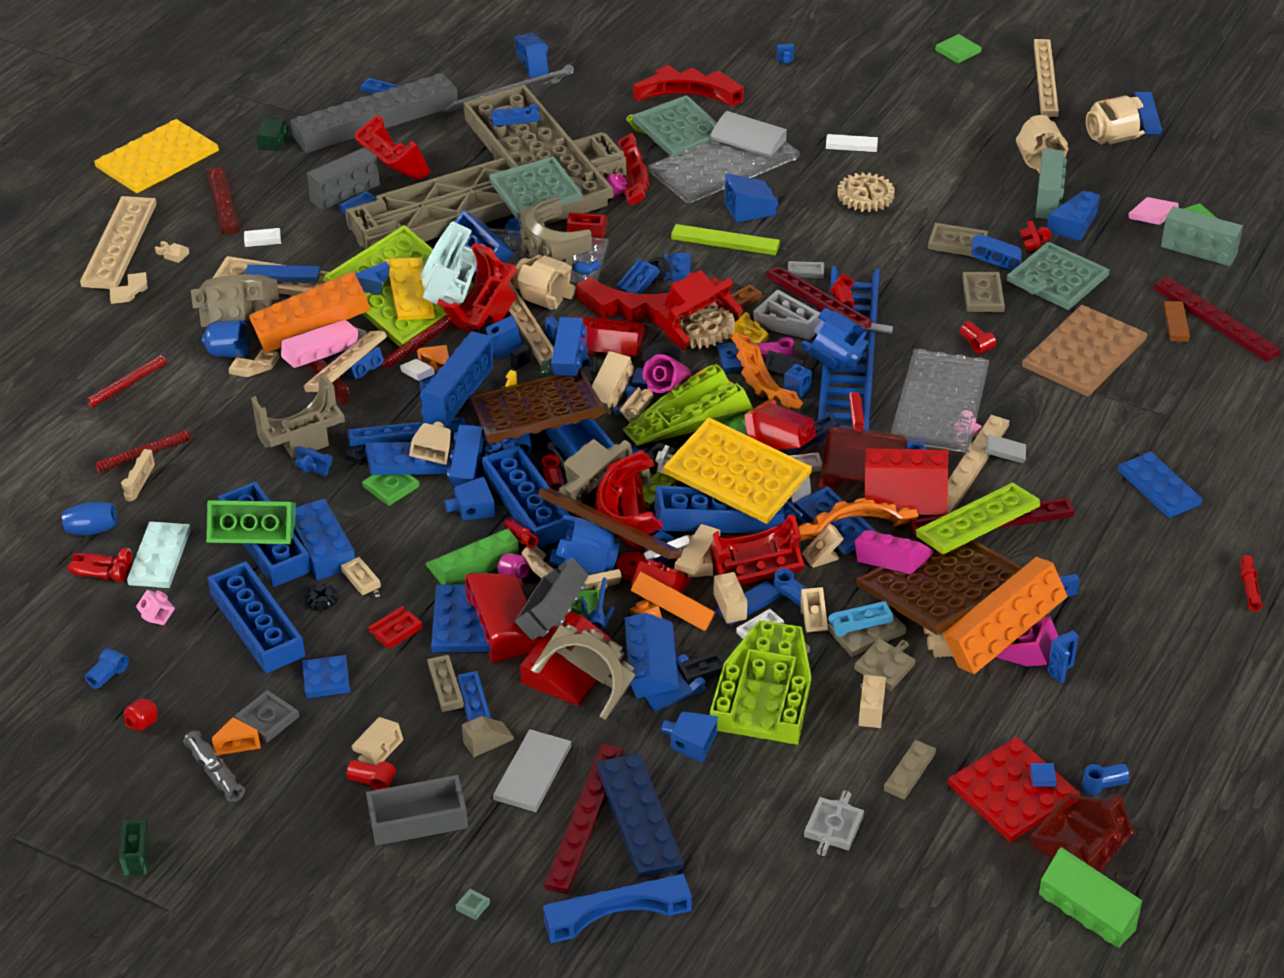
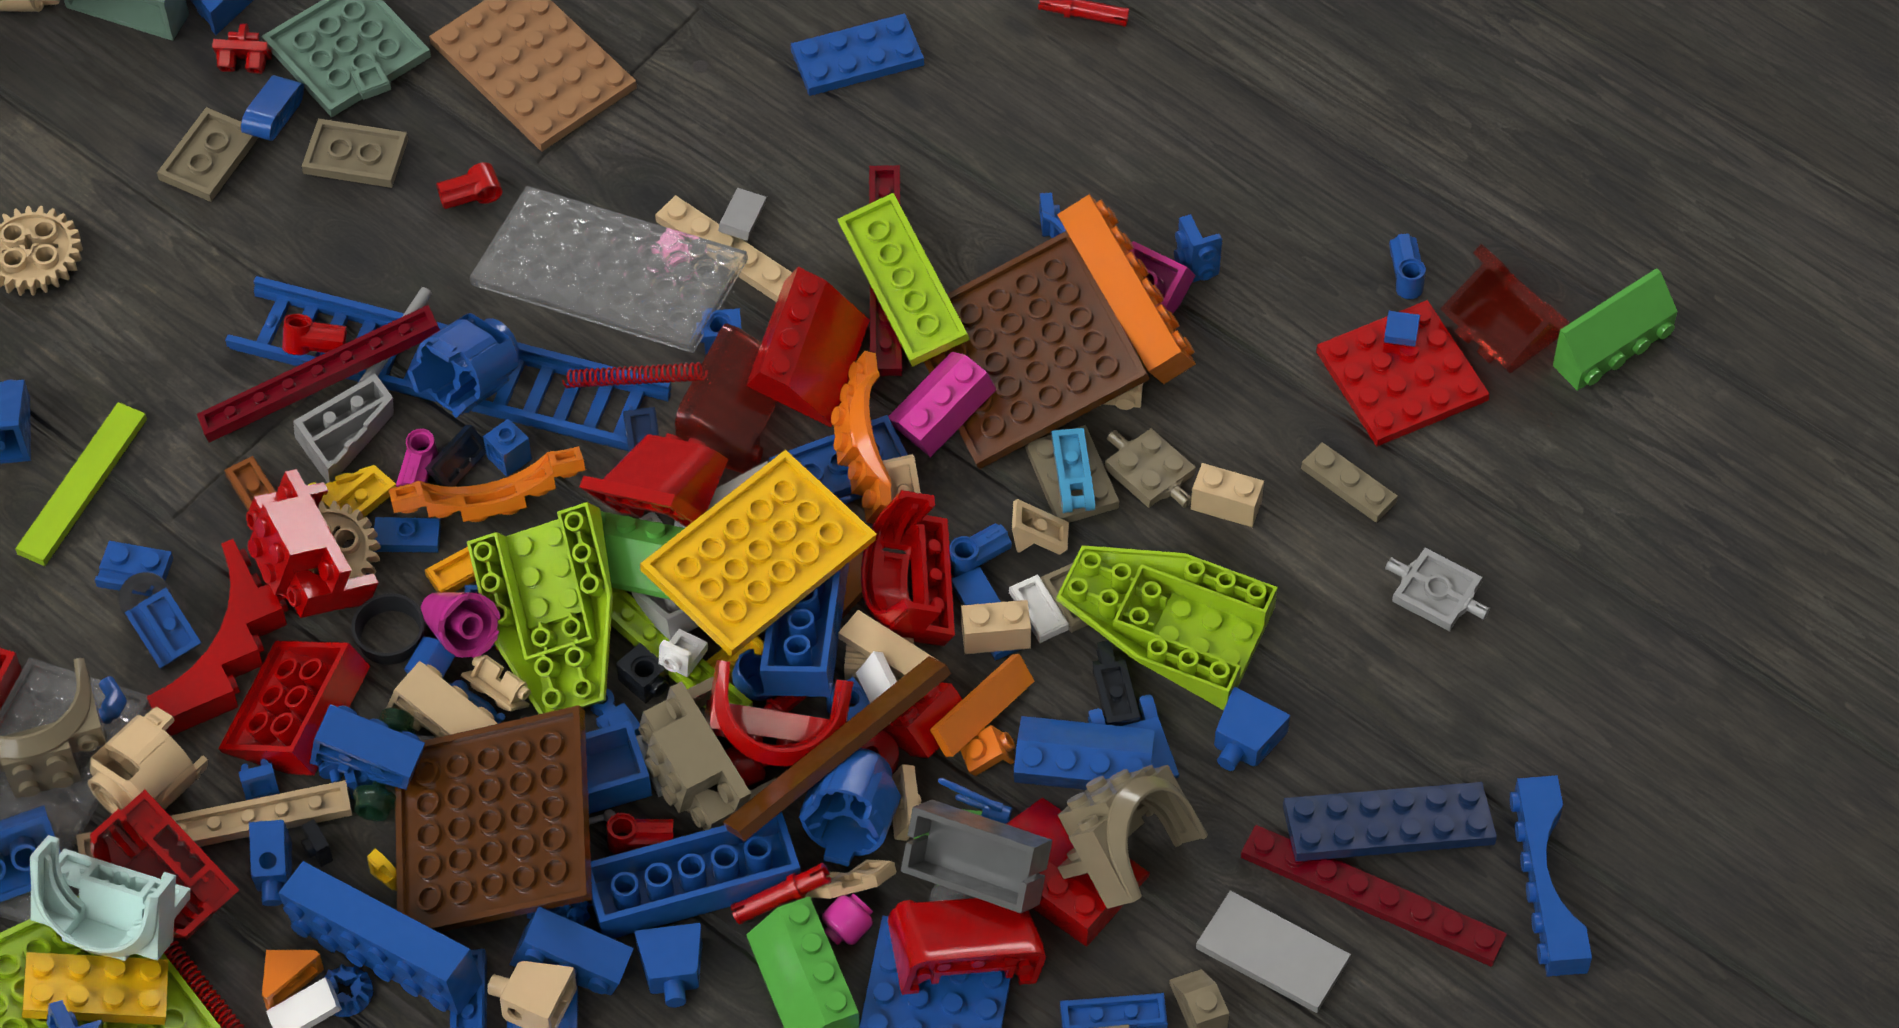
camera: 80 degrees left, 15 degrees up
light grey tile [788,261,824,279] -> none

